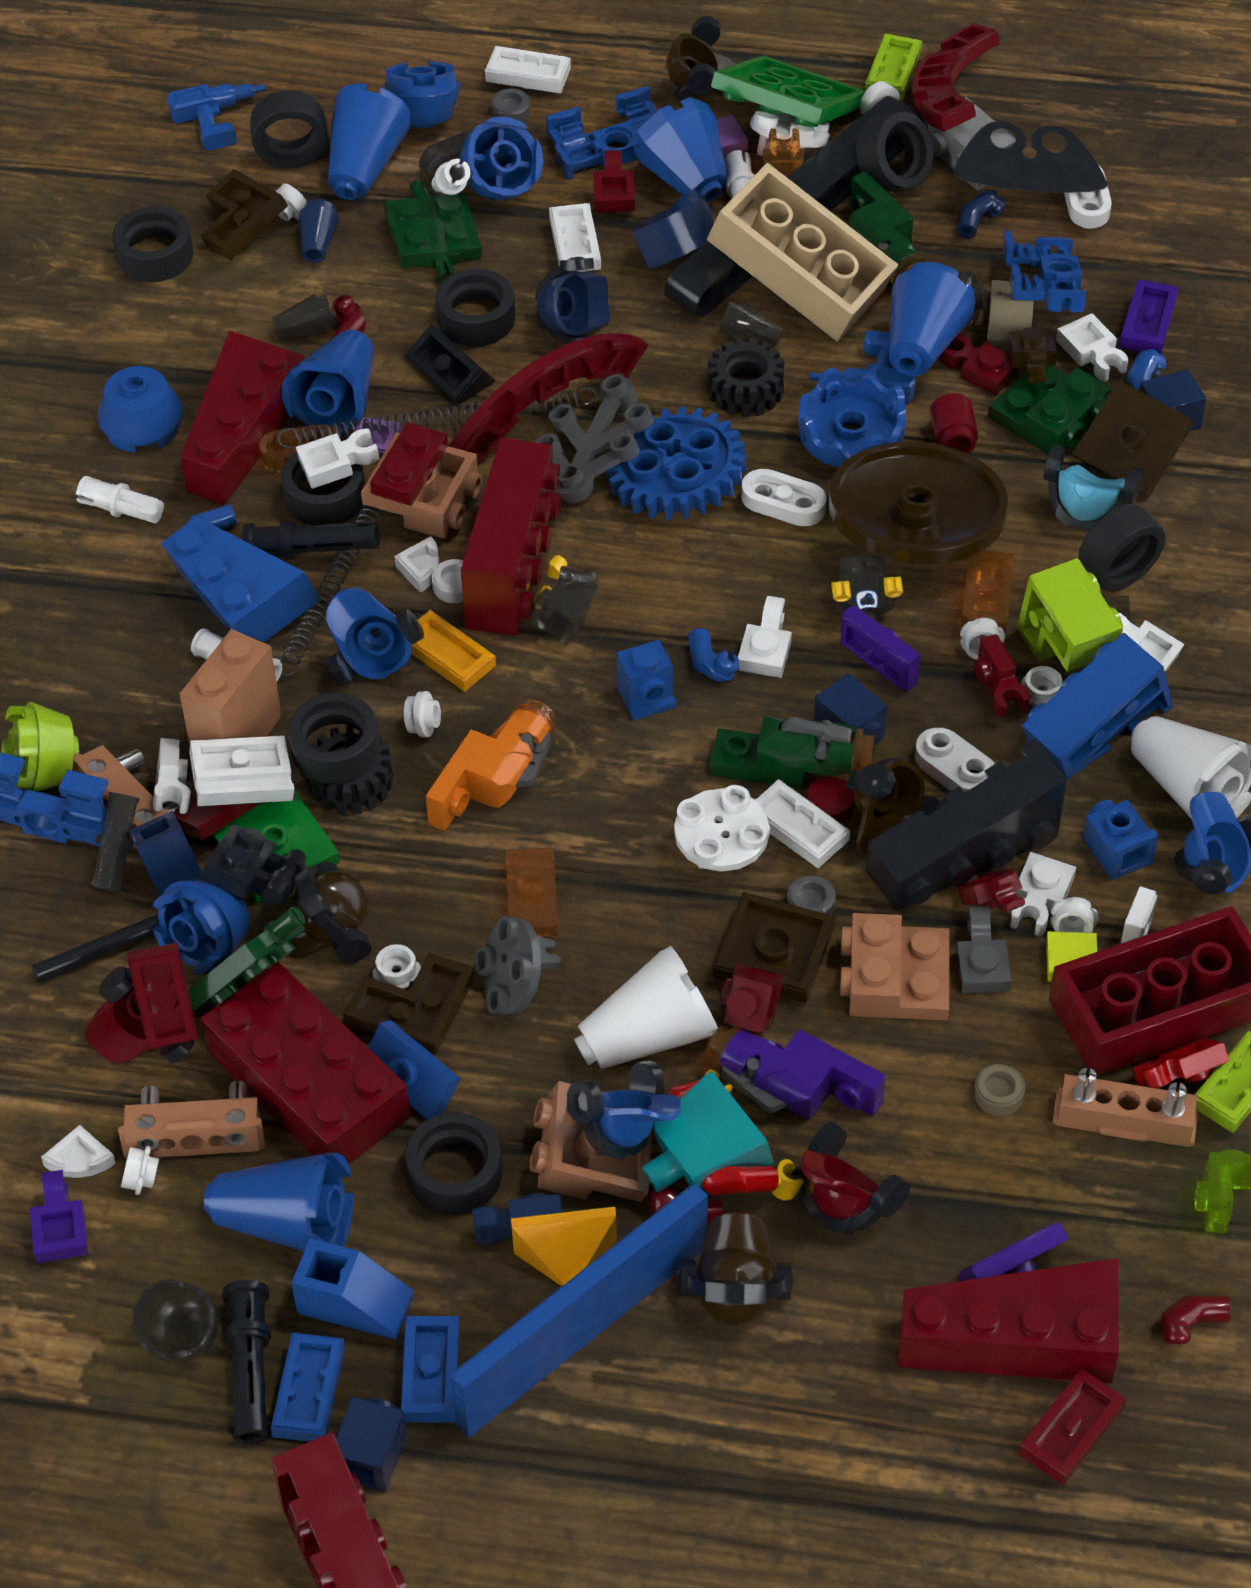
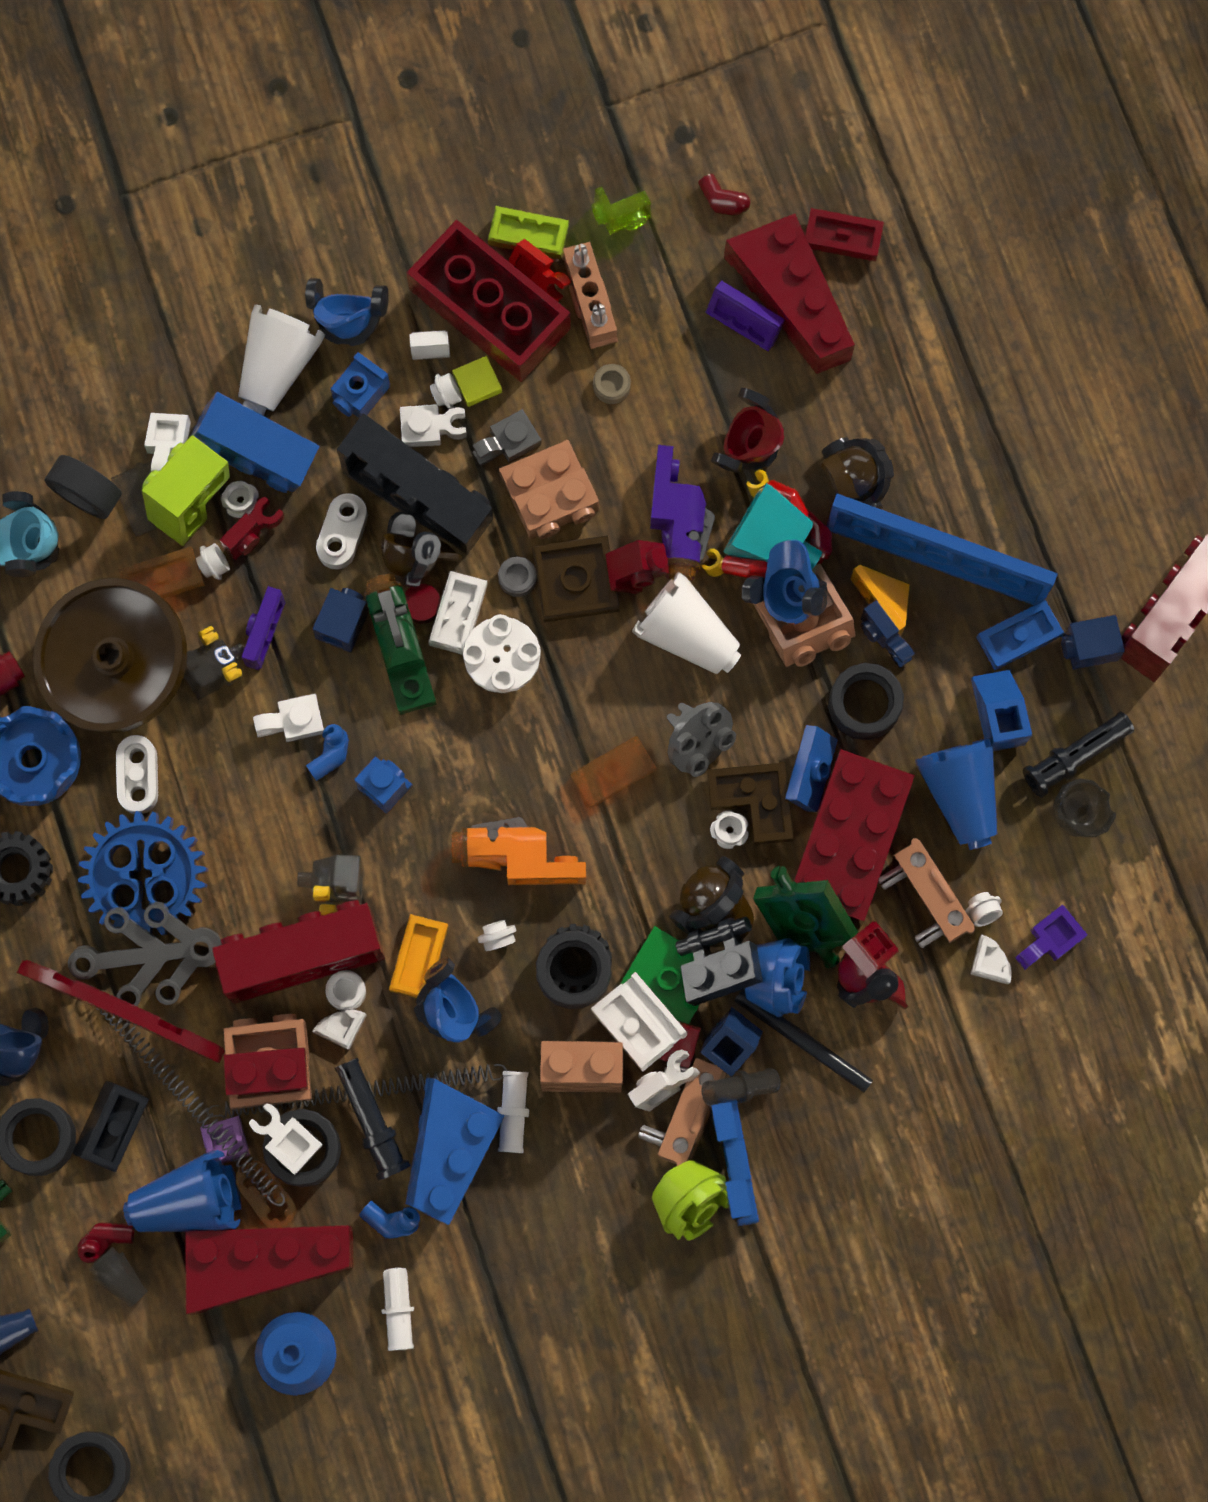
camera: 120 degrees left, 25 degrees up
blue plate [271,1333,346,1442] -> none
dark red plate [957,870,1025,913] -> none

